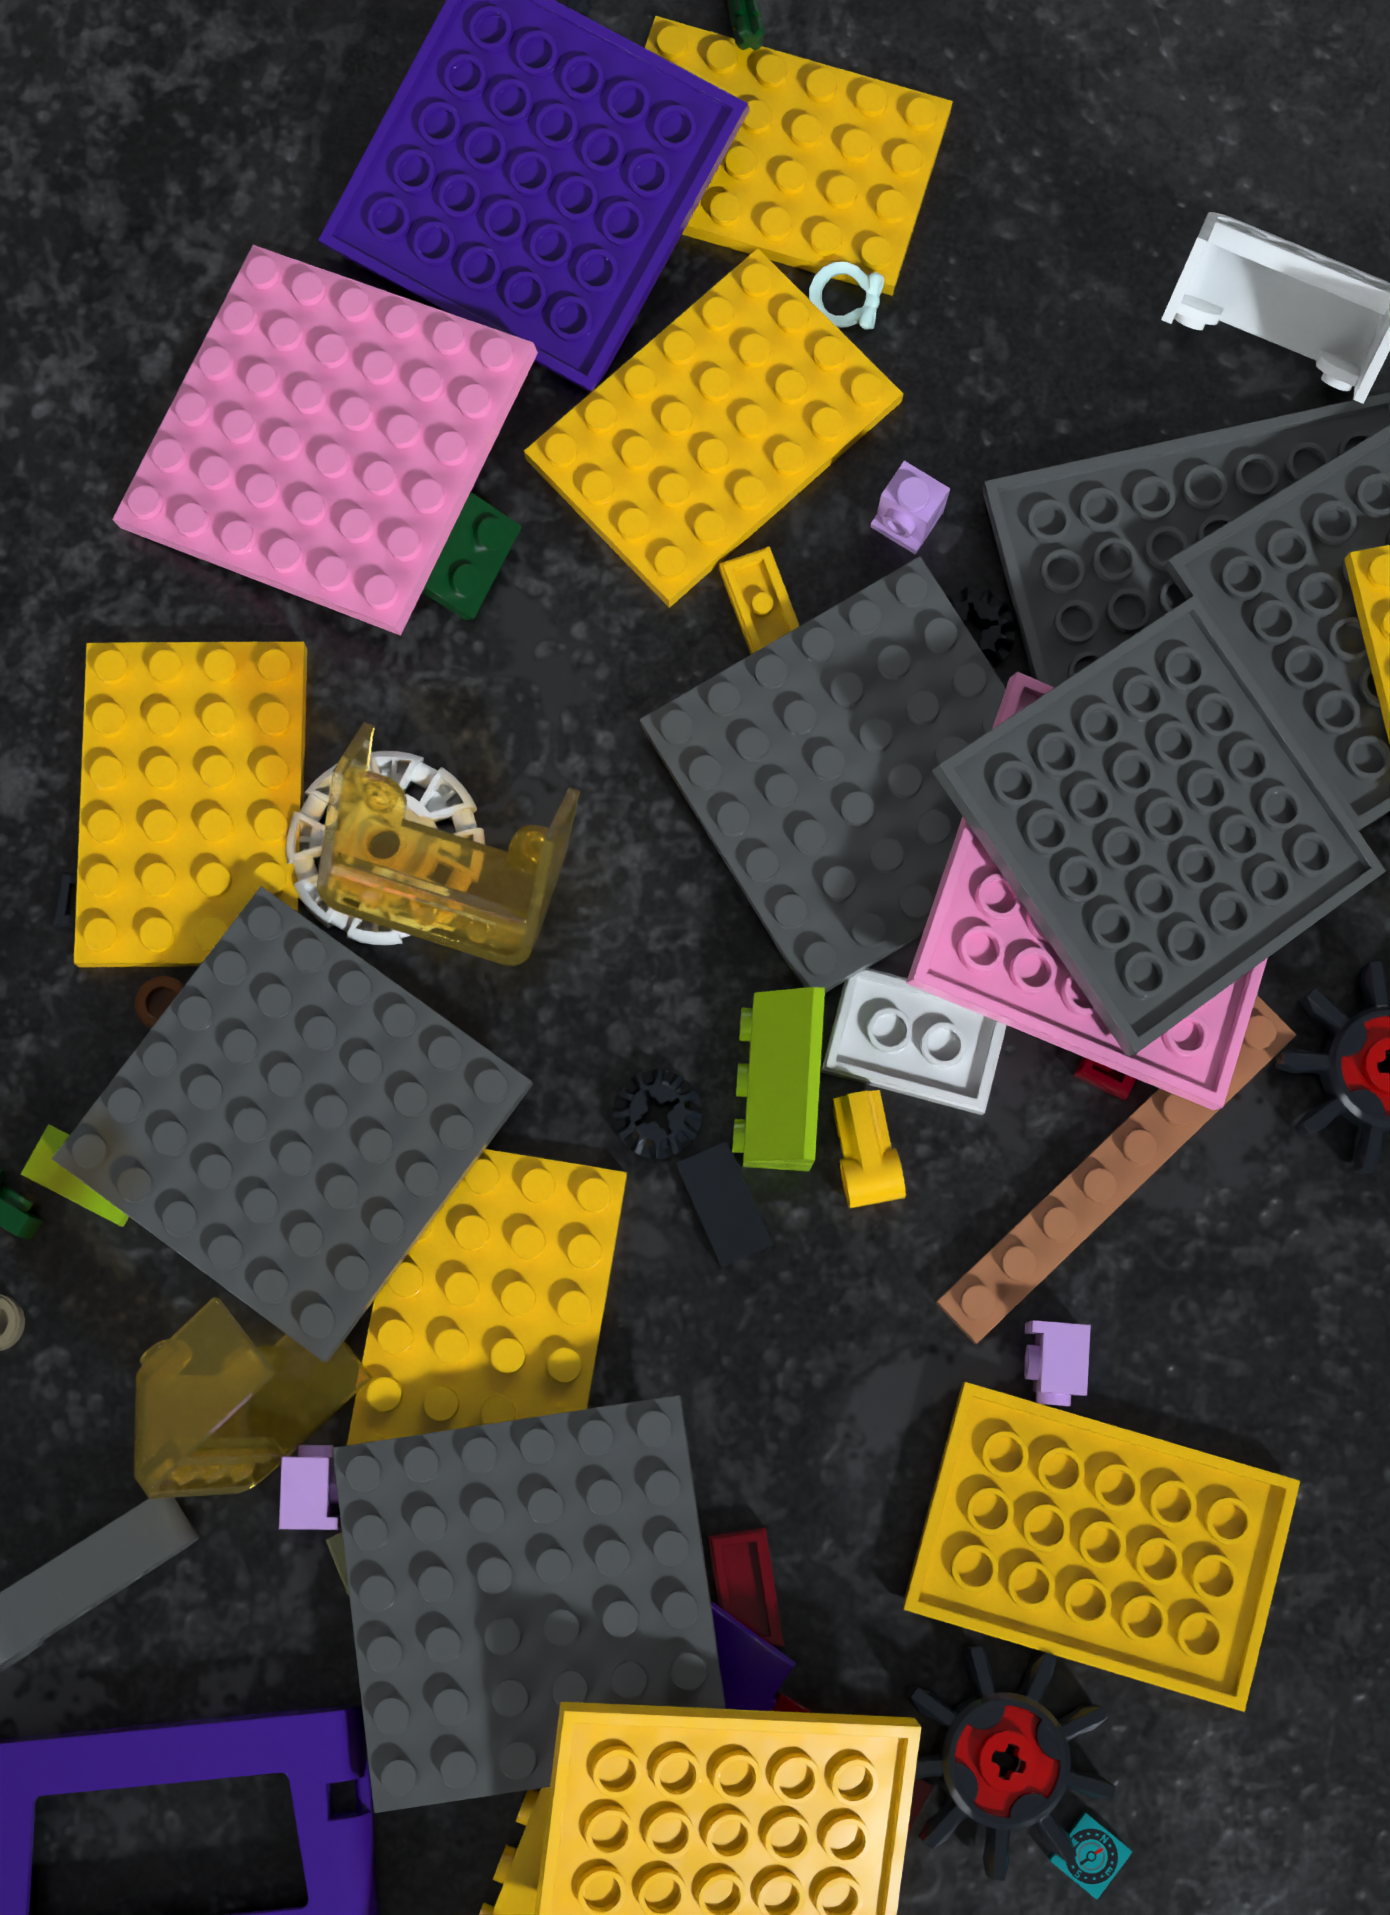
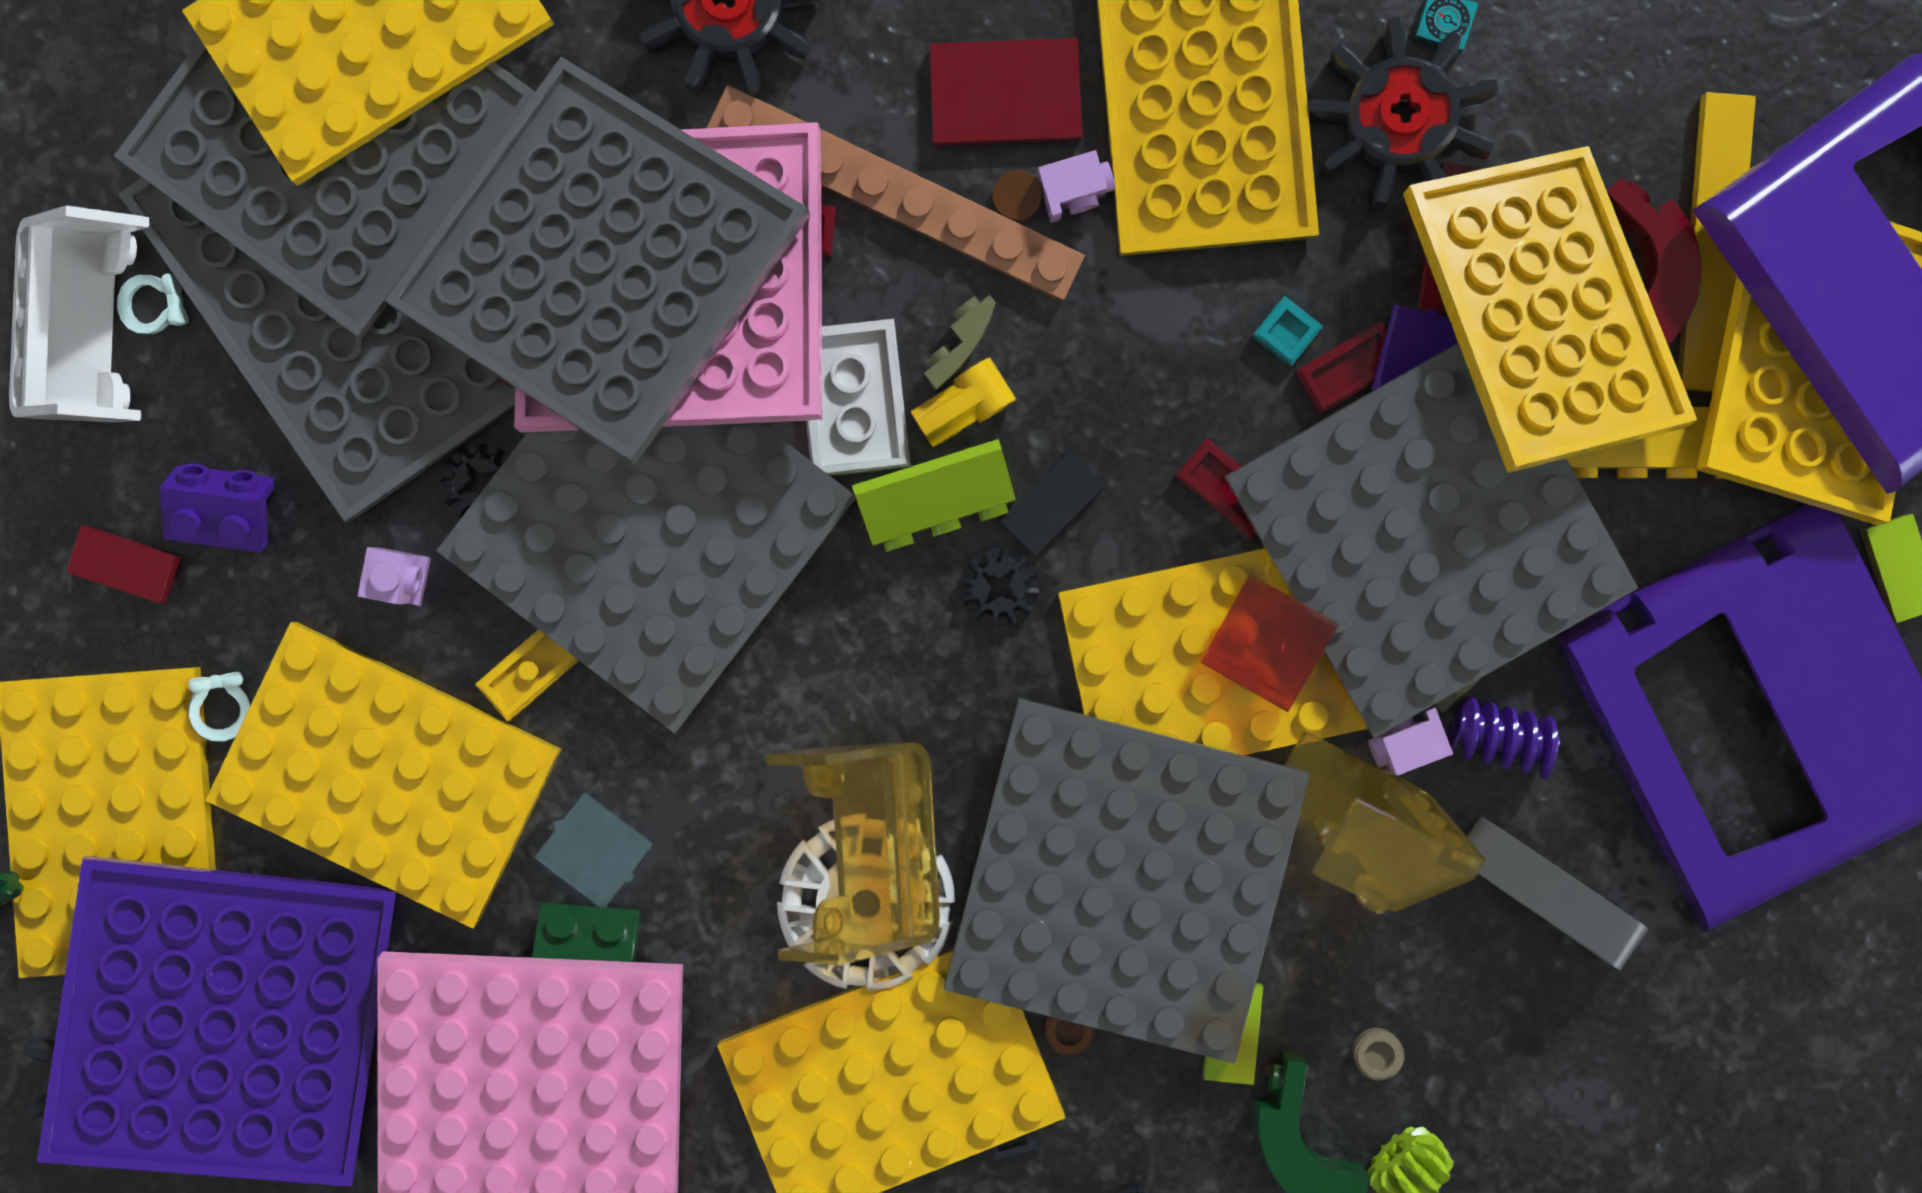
camera: 115 degrees left, 10 degrees up
none -> dark red tile [66,525,181,603]
none -> light aqua piece [117,273,189,334]
none -> dark purple bracket [159,463,274,553]
none -> clear light blue piece [535,792,653,907]
none -> olive slope [924,295,996,393]
none -> dark red tile [930,38,1082,146]
none -> reddish brown tile [992,170,1042,223]
none -> dark red tile [1174,438,1256,539]
none -> clear red tile [1200,574,1339,712]
none -> teal tile [1252,296,1323,366]
none -> dark purple piece [1448,696,1560,780]

